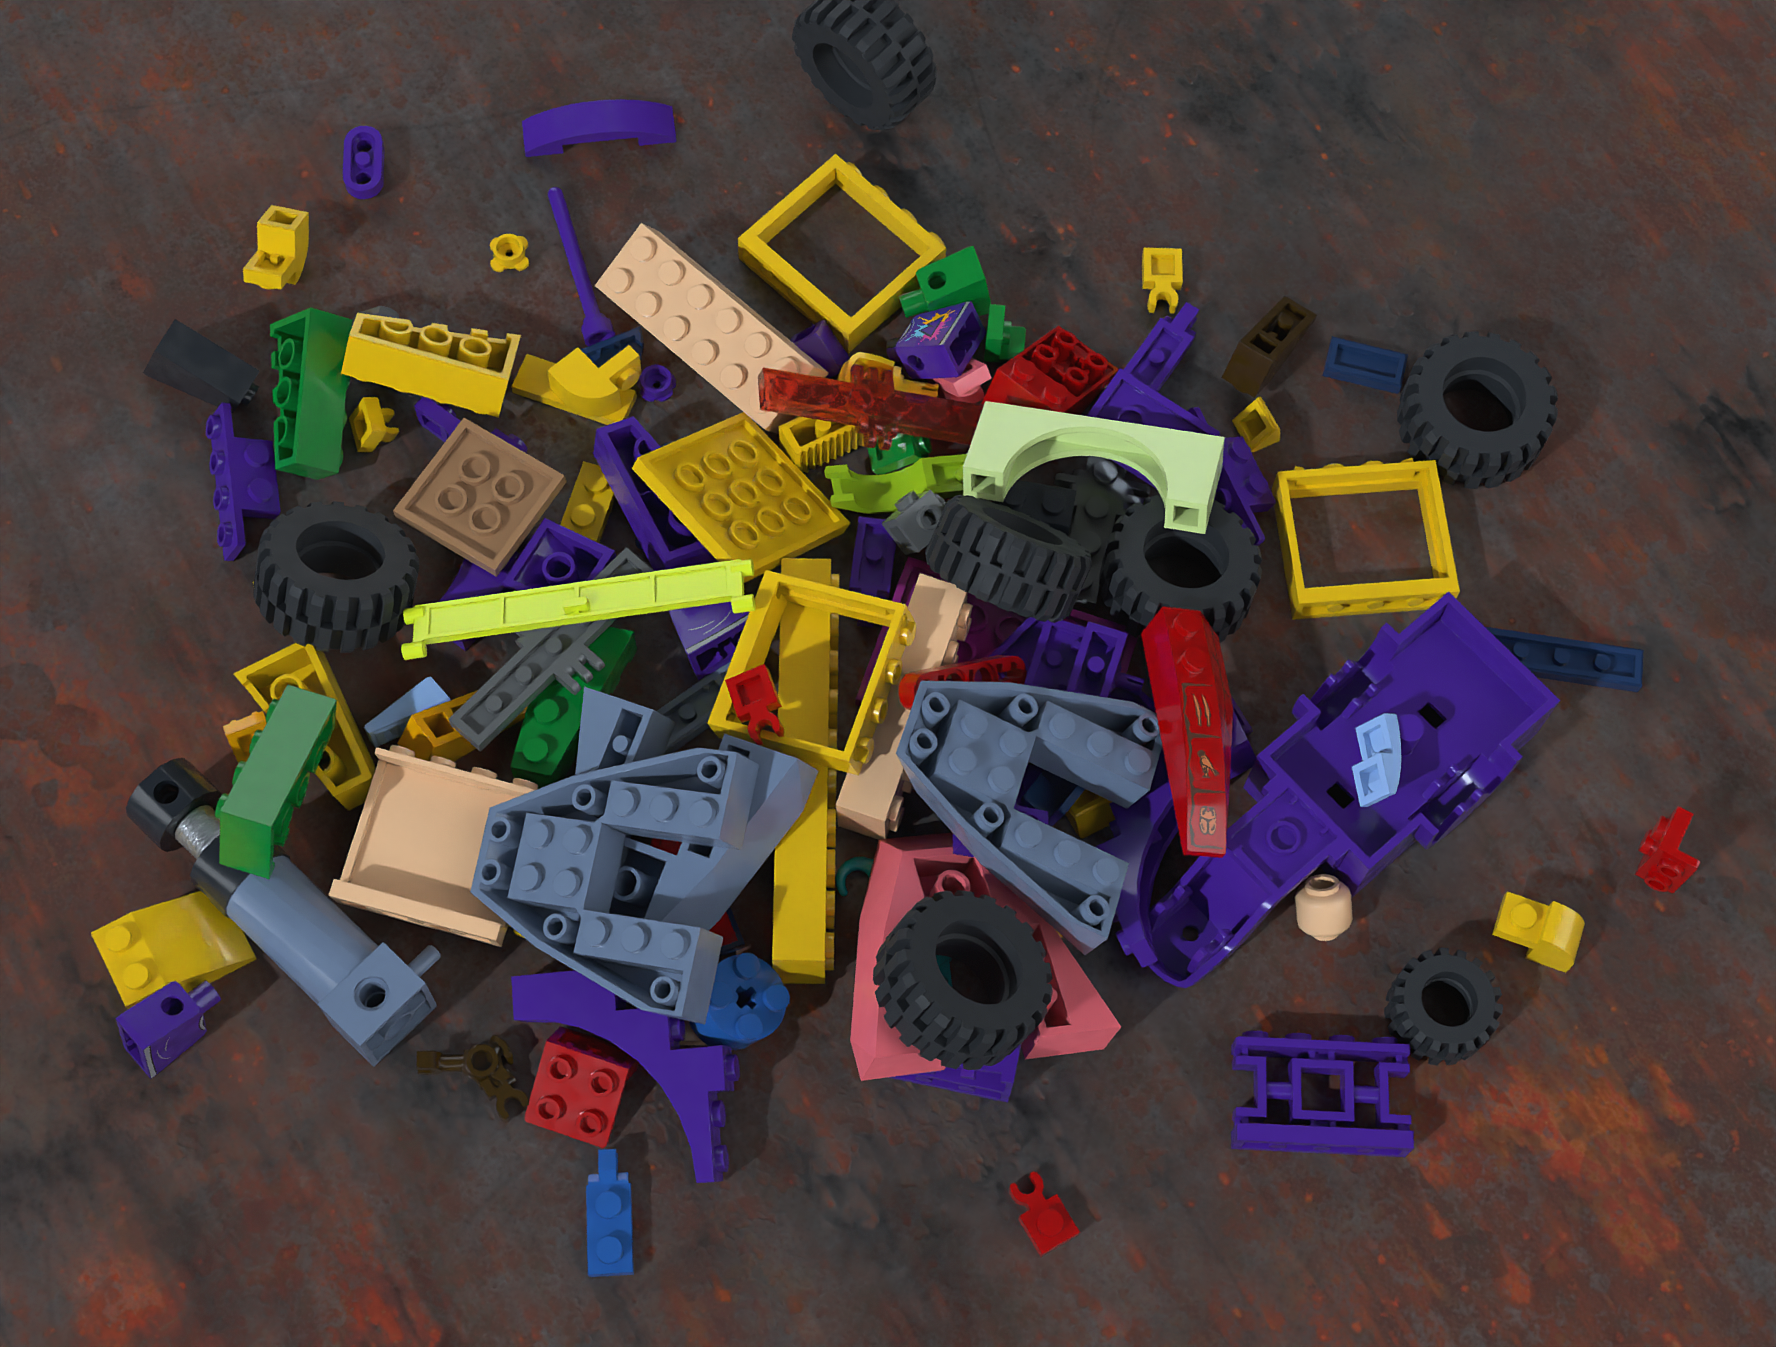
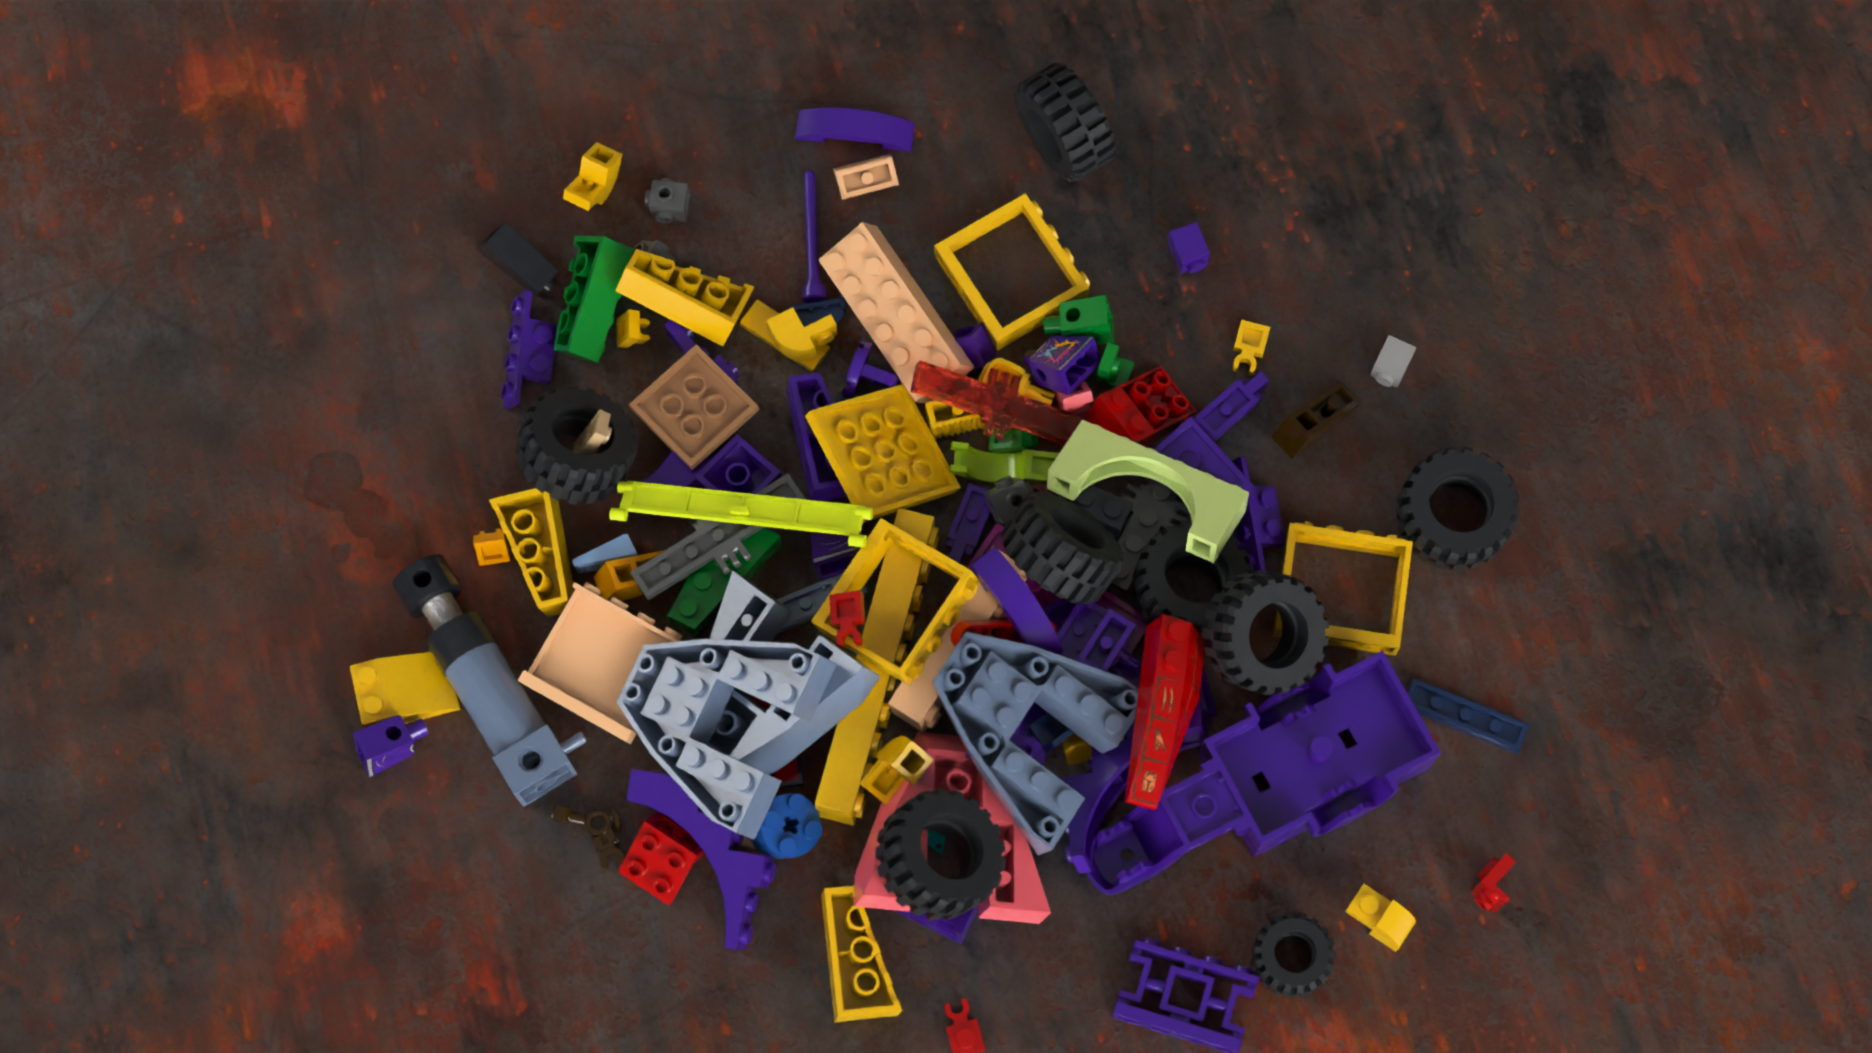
camera: 20 degrees right, 5 degrees up
green wedge [215,685,337,879] -> none
dark purple plate [343,126,385,199] -> none
yellow plate [490,234,529,272] -> none
yellow plate [560,461,616,543] -> none
blue hinge [586,1149,634,1277] -> none
dark purple plate [637,365,676,402] -> none
yellow slope [1232,397,1280,452] -> none
light nougat head [1295,874,1353,941] -> none
dark blue tile [1322,336,1408,394] -> none
light blue slope [1352,713,1401,807] -> none
none -> tan plate [573,409,612,455]
none -> dark grey brick [644,178,691,224]
none -> yellow wedge [821,886,902,1022]
none -> light nougat slope [833,154,899,200]
none -> dark purple tile [842,340,899,399]
none -> yellow brick [859,736,934,805]
none -> dark purple slope [969,547,1064,655]
none -> dark purple brick [1167,222,1210,274]
none -> black tyre [1203,570,1329,695]
none -> light grey brick [1370,335,1417,388]

